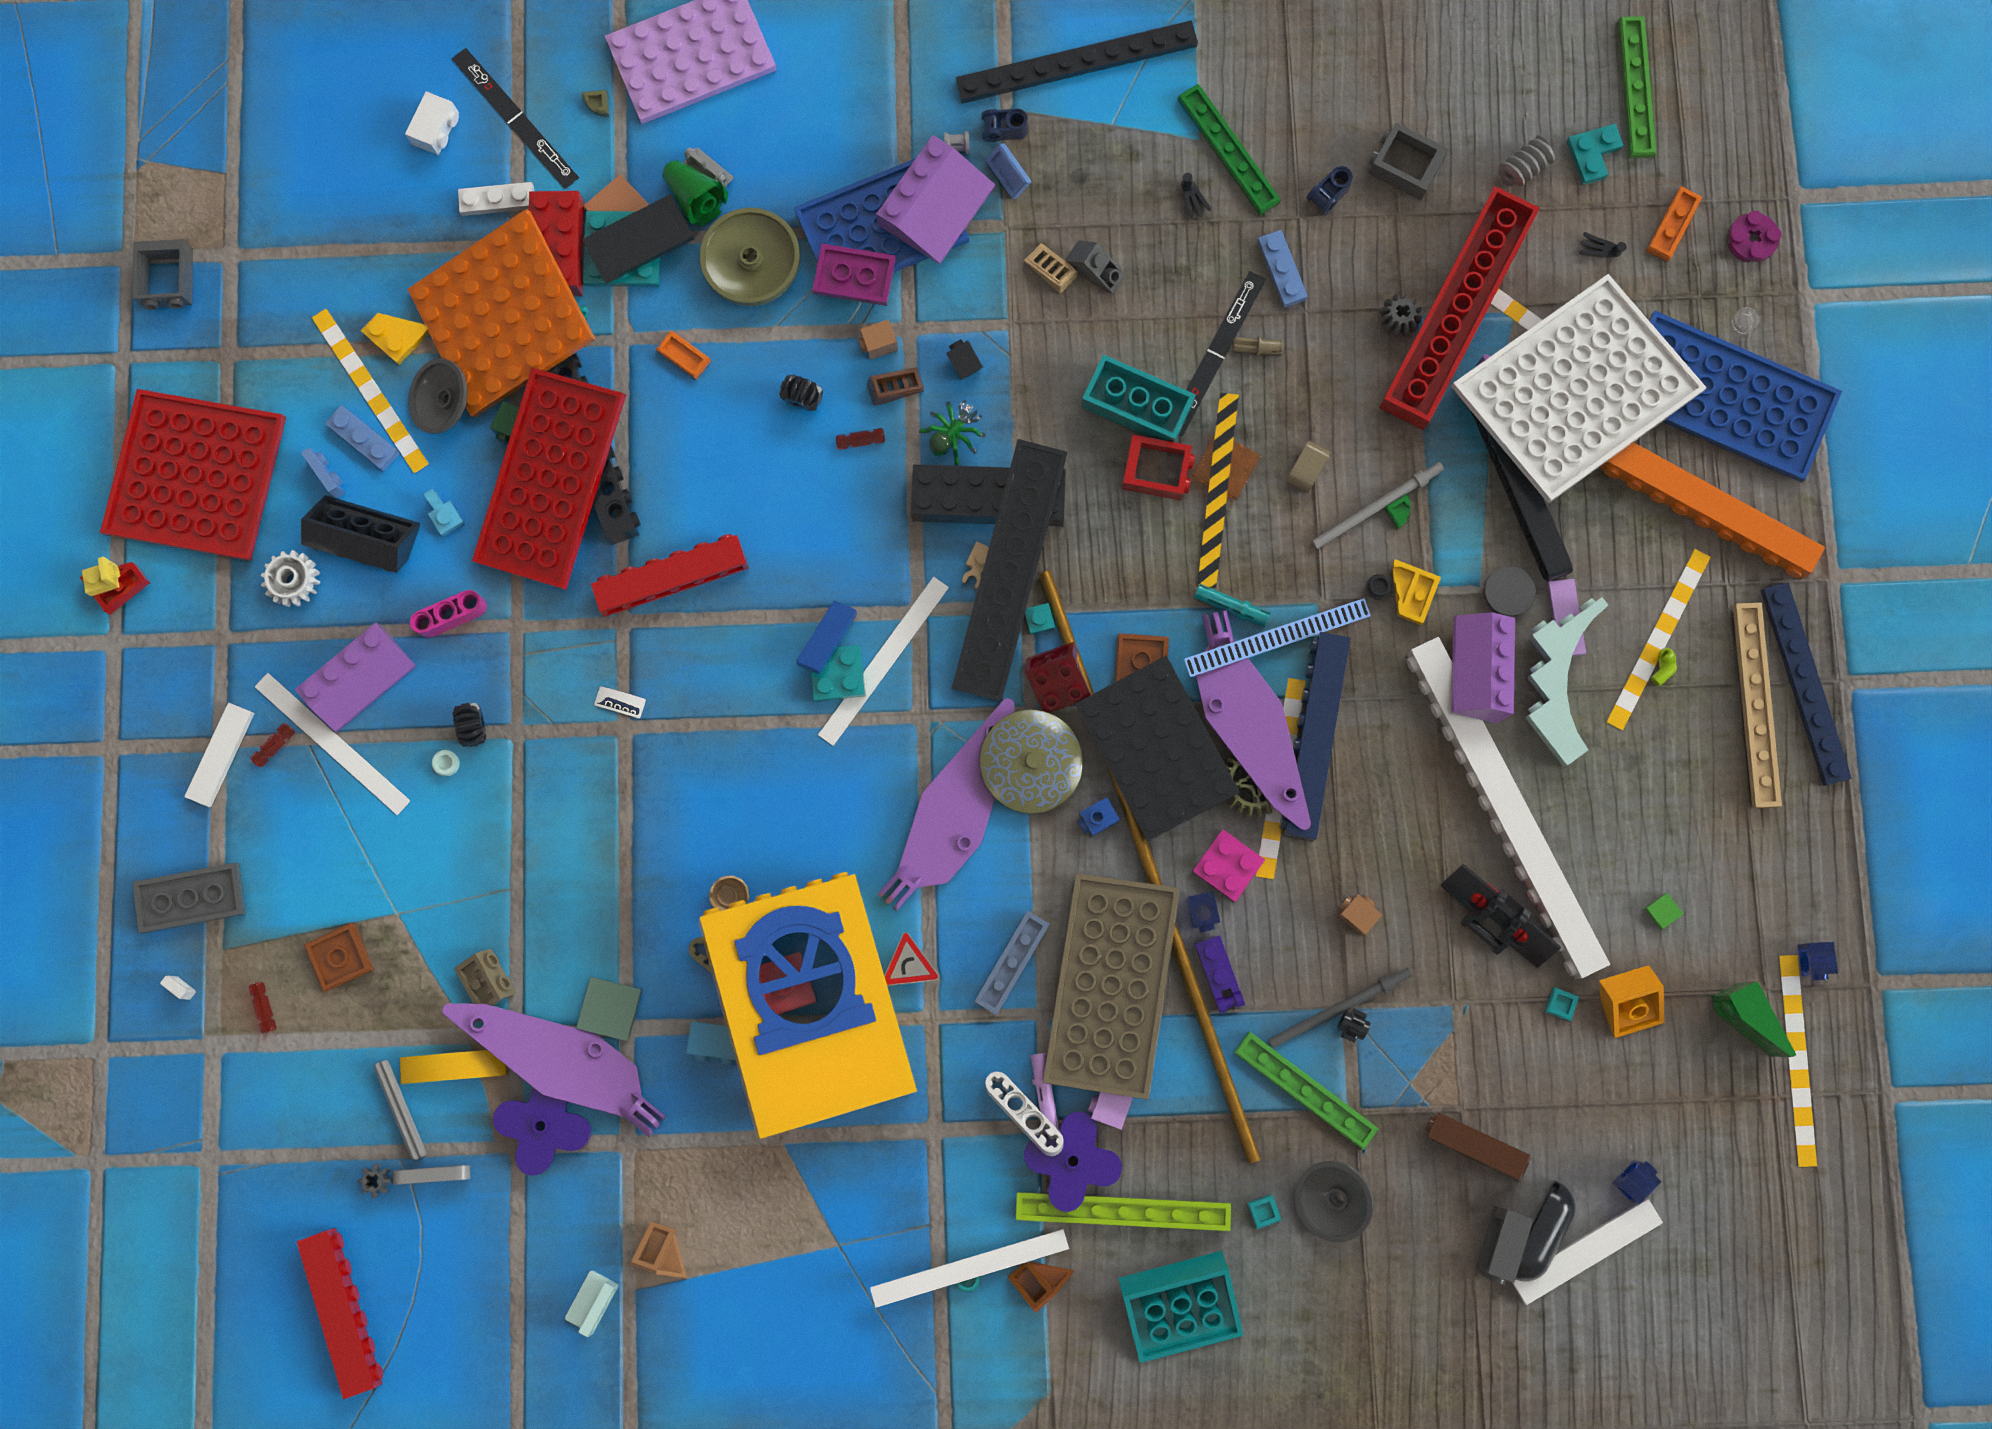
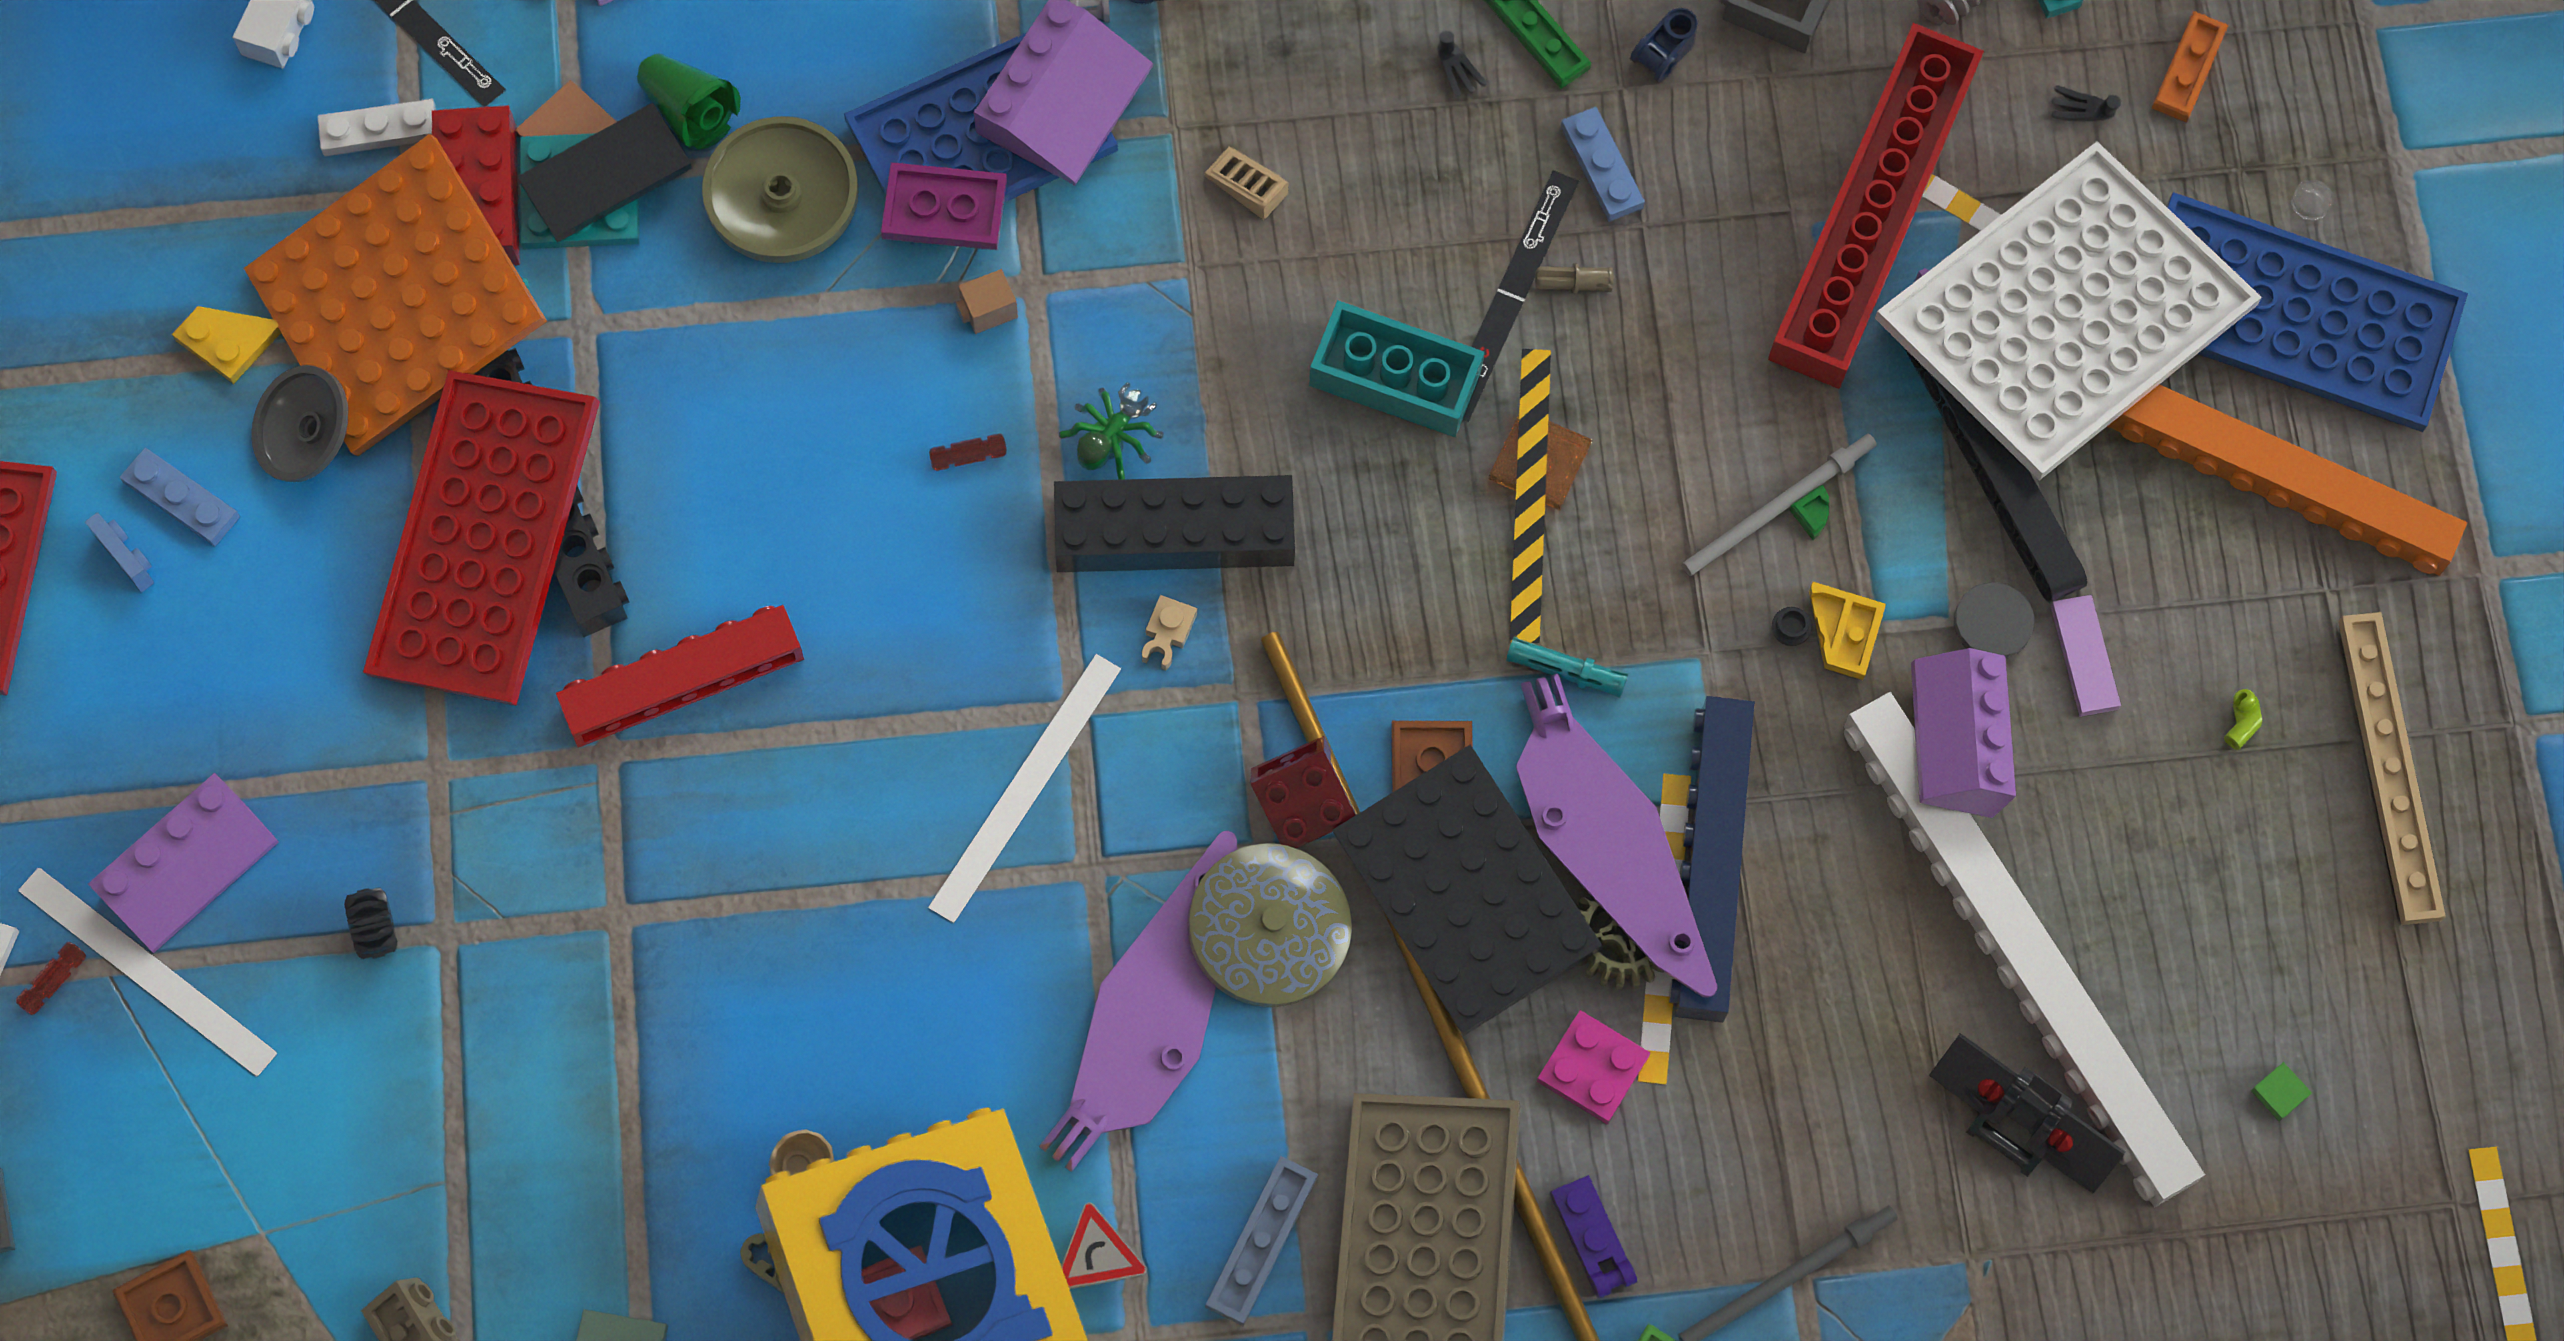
camera: 10 degrees left, 10 degrees down
white gear [261,550,320,607] -> none
black slope [301,495,420,573] -> none
sticker [311,309,429,473] -> none
dark pink beam [410,590,487,638] -> none
medium azure plate [424,489,465,537] -> none
light aqua tile [432,750,460,776] -> none
dark green brick [490,401,519,444] -> none
white sticker [594,686,646,718] -> none
orange tile [656,330,711,380] -> none
light grey hinge [683,147,734,187] -> none
black gear [779,375,823,411] -> none
blue tile [796,601,857,675] -> none
teal plate [811,645,866,702] -> none
reddish brown slope [867,367,924,406] -> none
black brick [946,339,984,380] -> none
black plate [952,439,1068,701] -> none
medium blue plate [985,143,1032,199] -> none
teal plate [1025,603,1055,635] -> none
dark grey slope [1065,240,1125,294] -> none
blue brick [1077,797,1120,837] -> none
red window [1122,434,1195,501] -> none
light blue sticker [1184,598,1371,677] -> none
clear blue brick [1186,891,1220,933] -> none
dark tan beam [1286,440,1331,493] -> none
medium nougat brick [1337,894,1382,936] -> none
black gear [1338,1008,1371,1043] -> none
dark grey gear [1379,293,1422,337] -> none
light aqua arch [1525,597,1608,767] -> none
teal tile [1544,987,1579,1022] -> none
light orange slope [1599,965,1664,1038] -> none
sticker [1607,549,1711,731] -> none
green slope [1711,981,1796,1057] -> none
magenta plate [1727,211,1782,263] -> none
dark blue plate [1761,582,1852,786] -> none
clear blue brick [1798,942,1838,981] -> none

